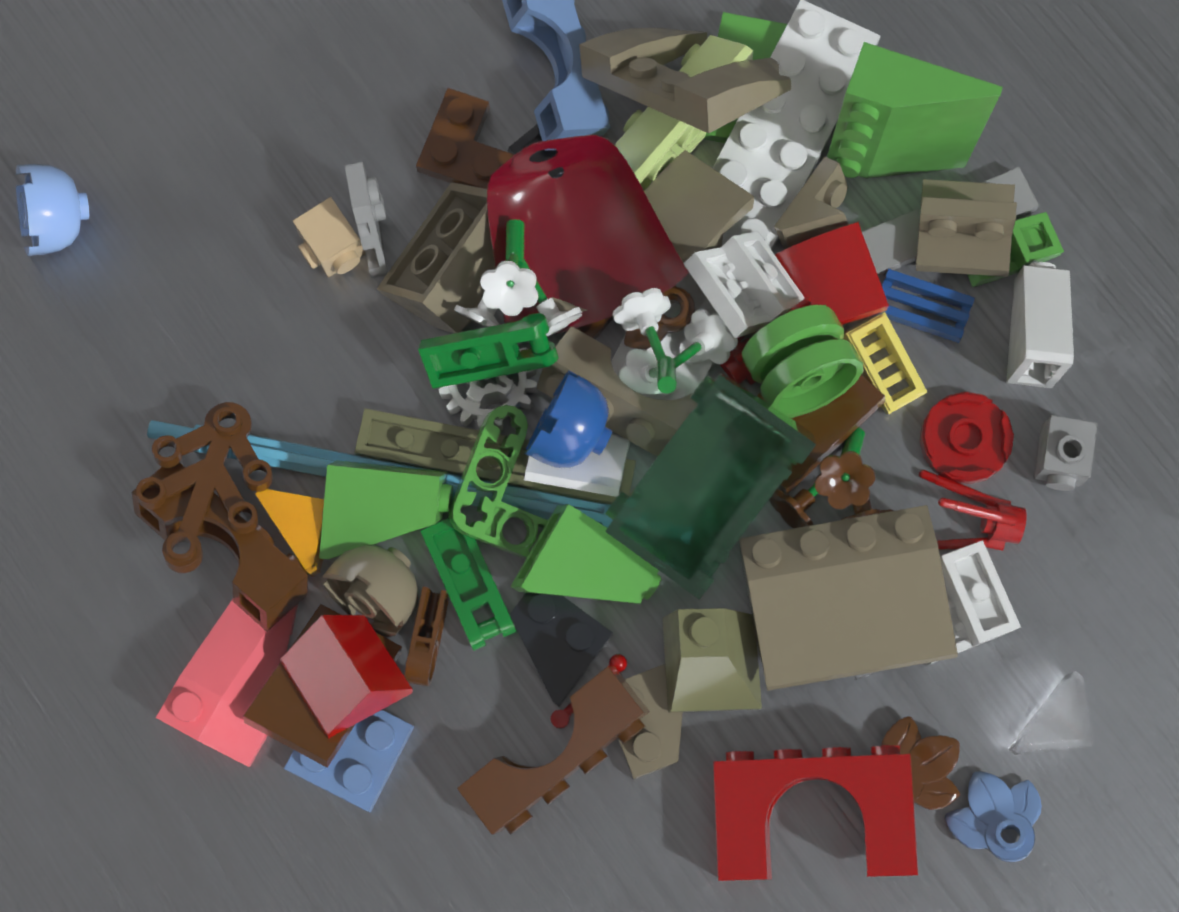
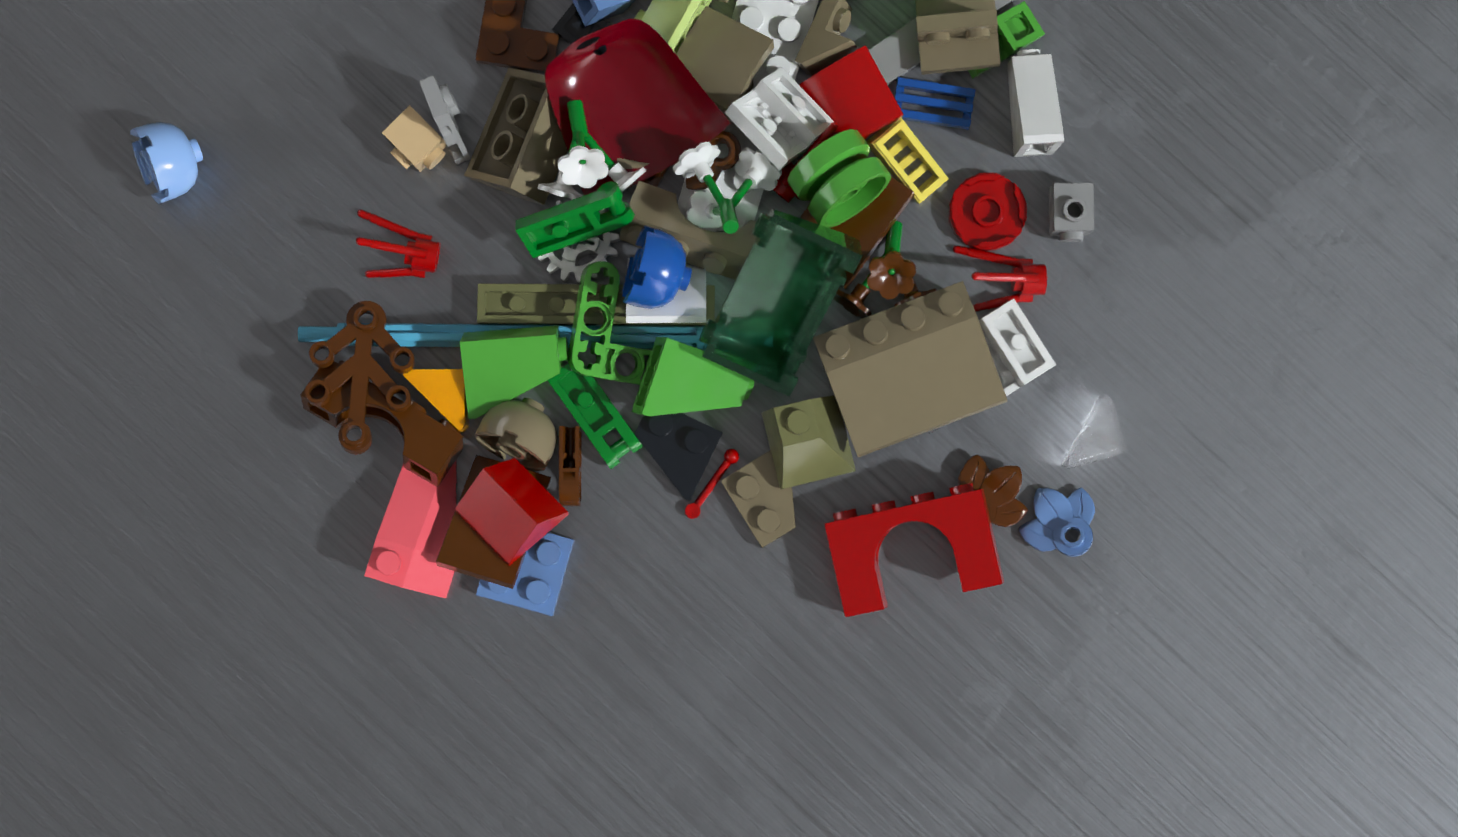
camera: 15 degrees left, 10 degrees up
reddish brown arch [457,666,650,835] -> none
none -> red plant [356,209,441,278]

